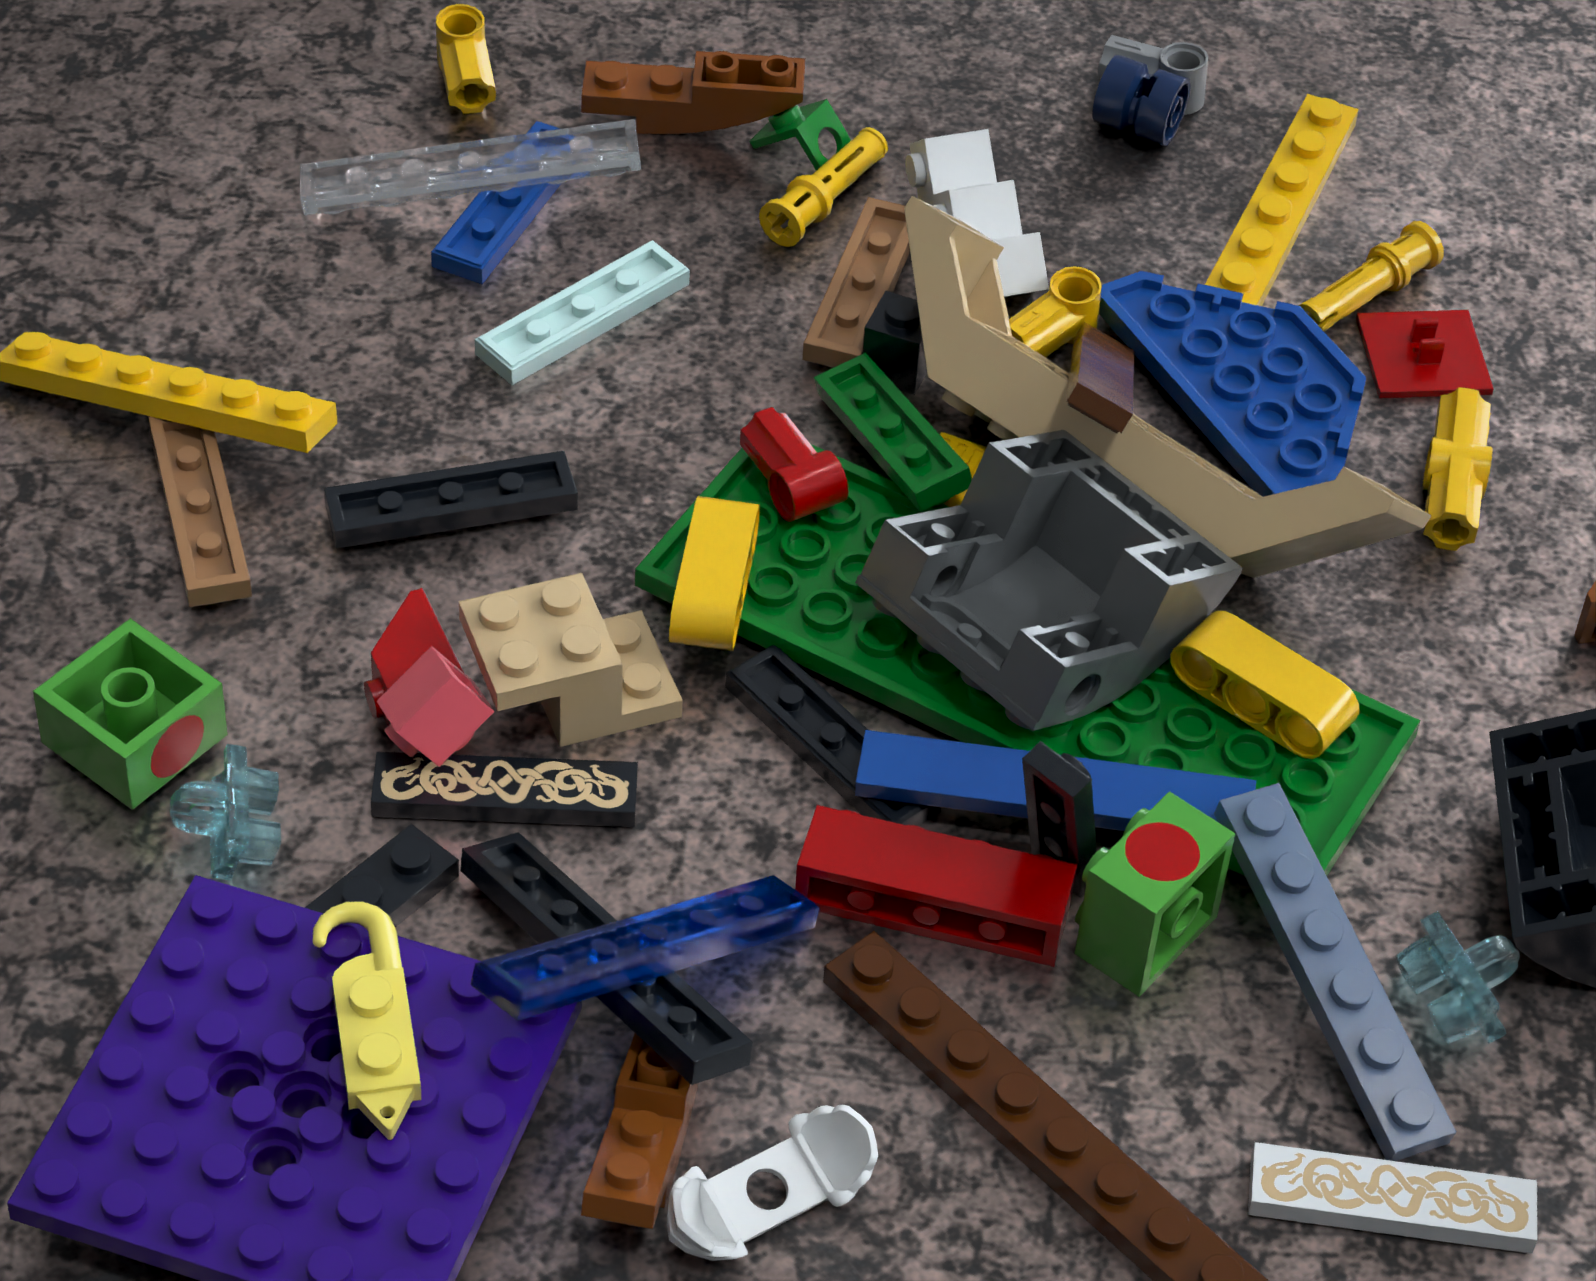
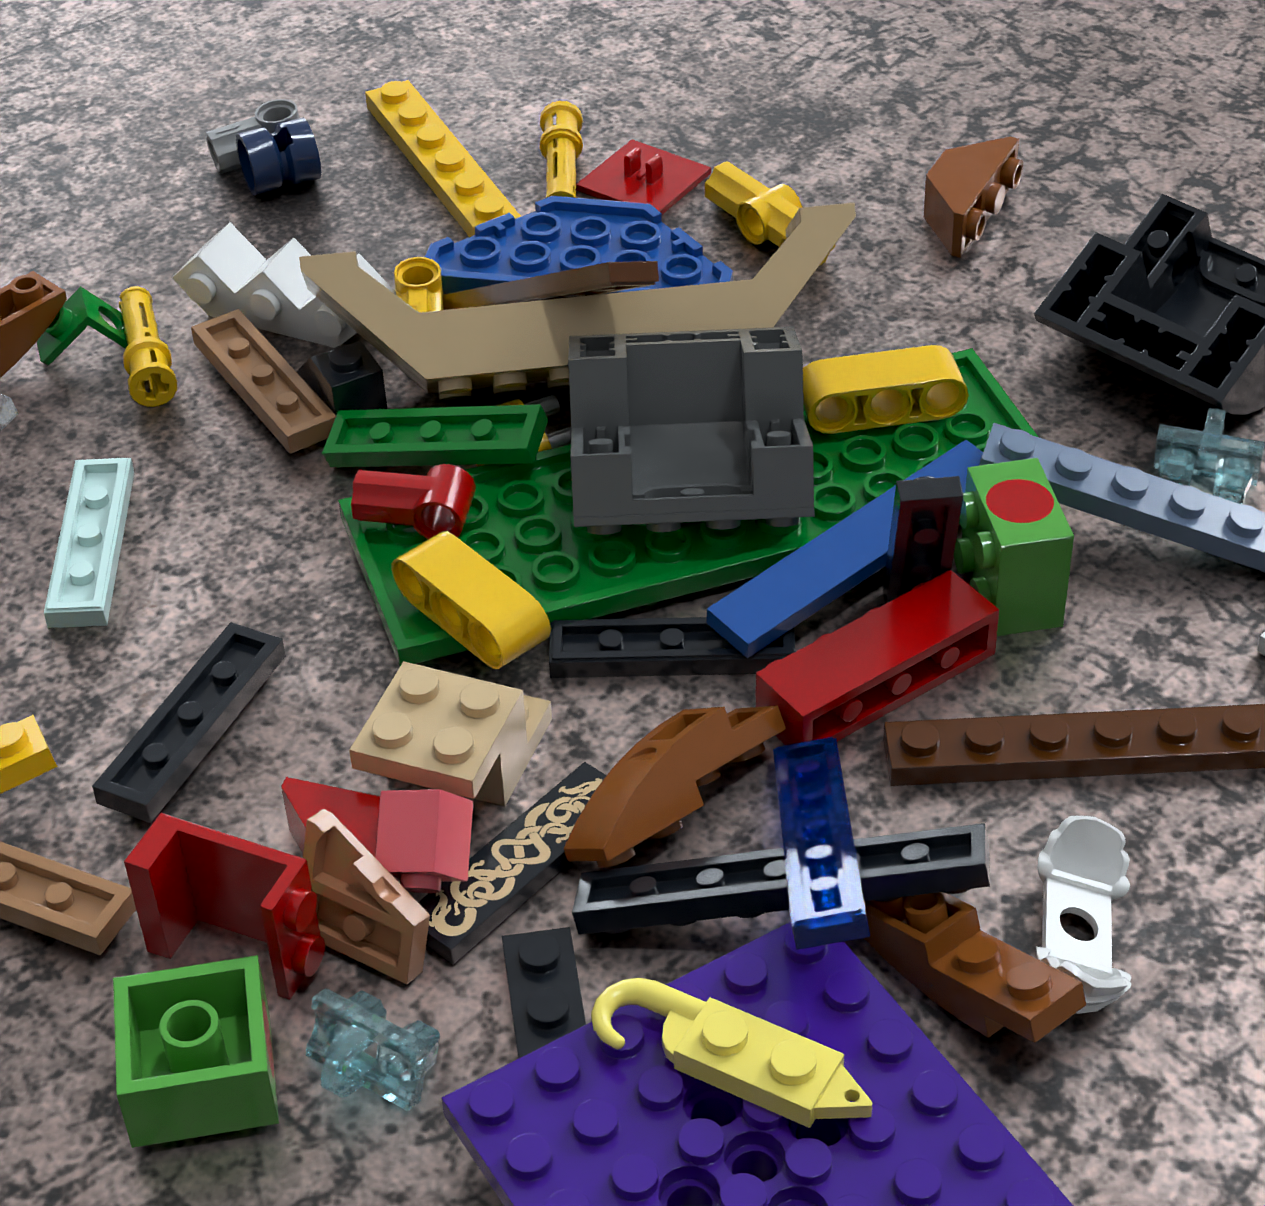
camera: 45 degrees left, 5 degrees down
none -> red panel [124,813,325,1000]
none -> nougat wing [303,809,430,984]
none -> dark orange slope [563,705,786,868]

